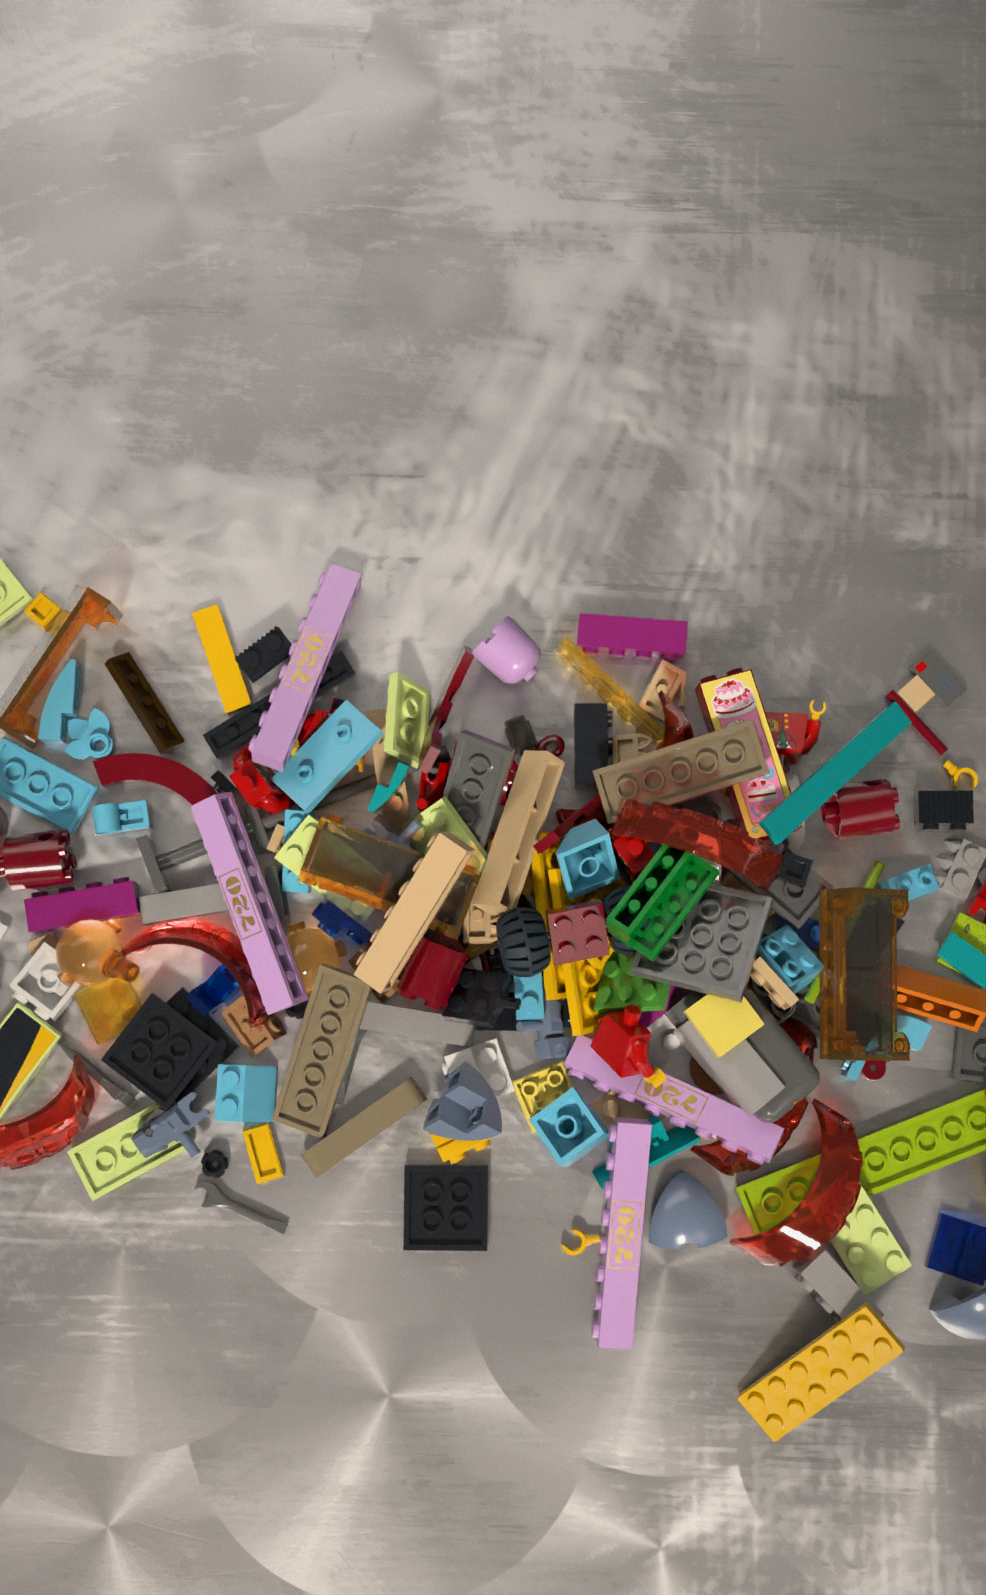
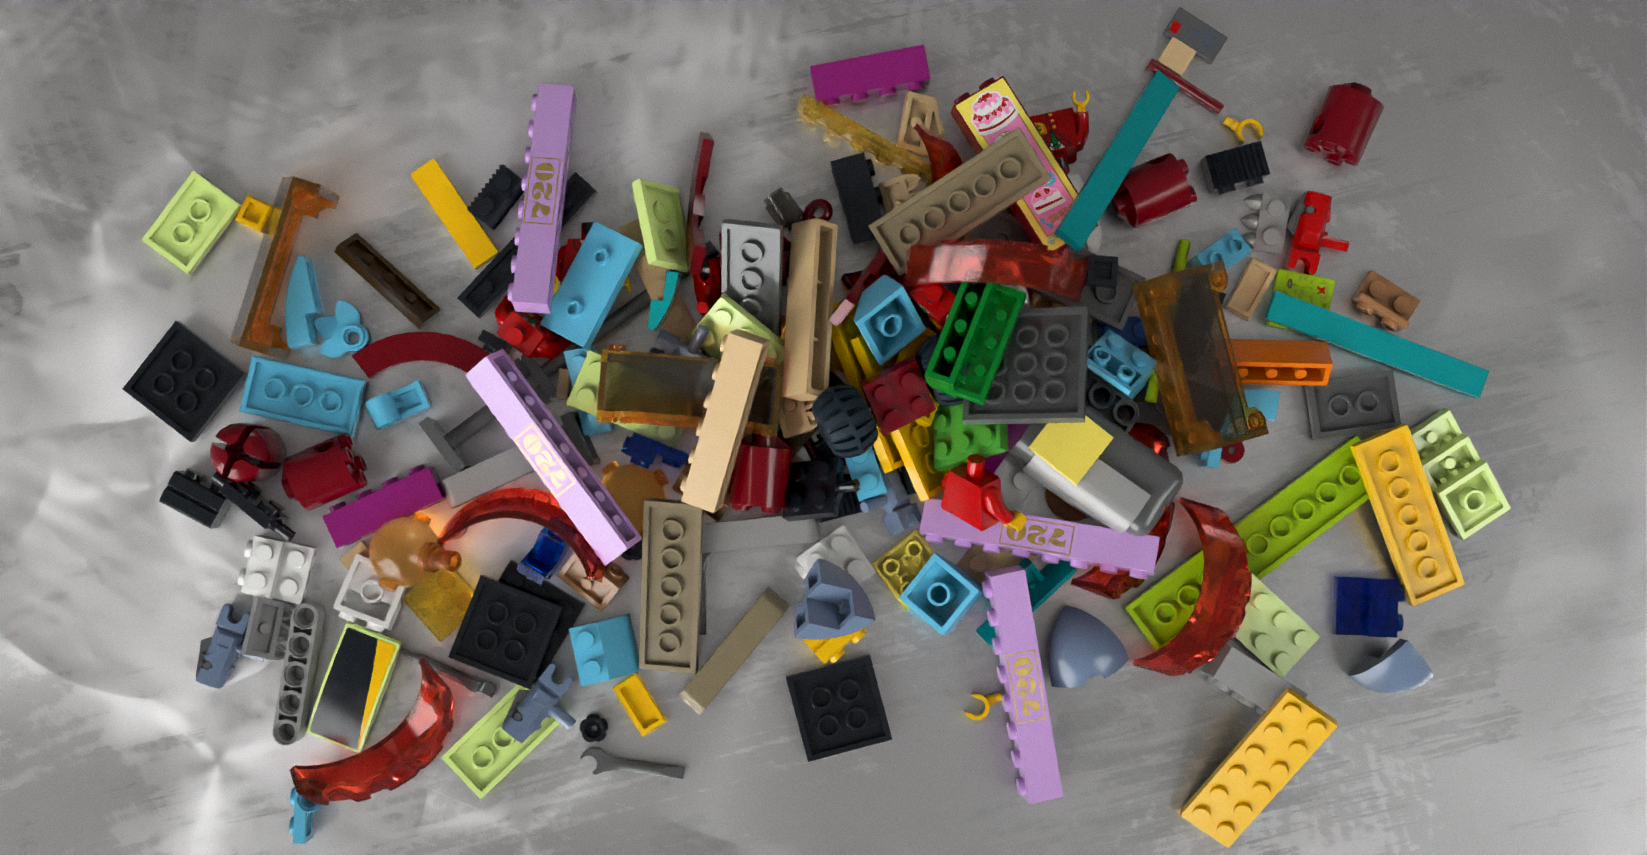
camera: 20 degrees left, 5 degrees up
lavender cylinder [472,616,541,685] -> none
tan plate [750,957,799,1010] -> none
none -> tan tile [1223,256,1278,321]

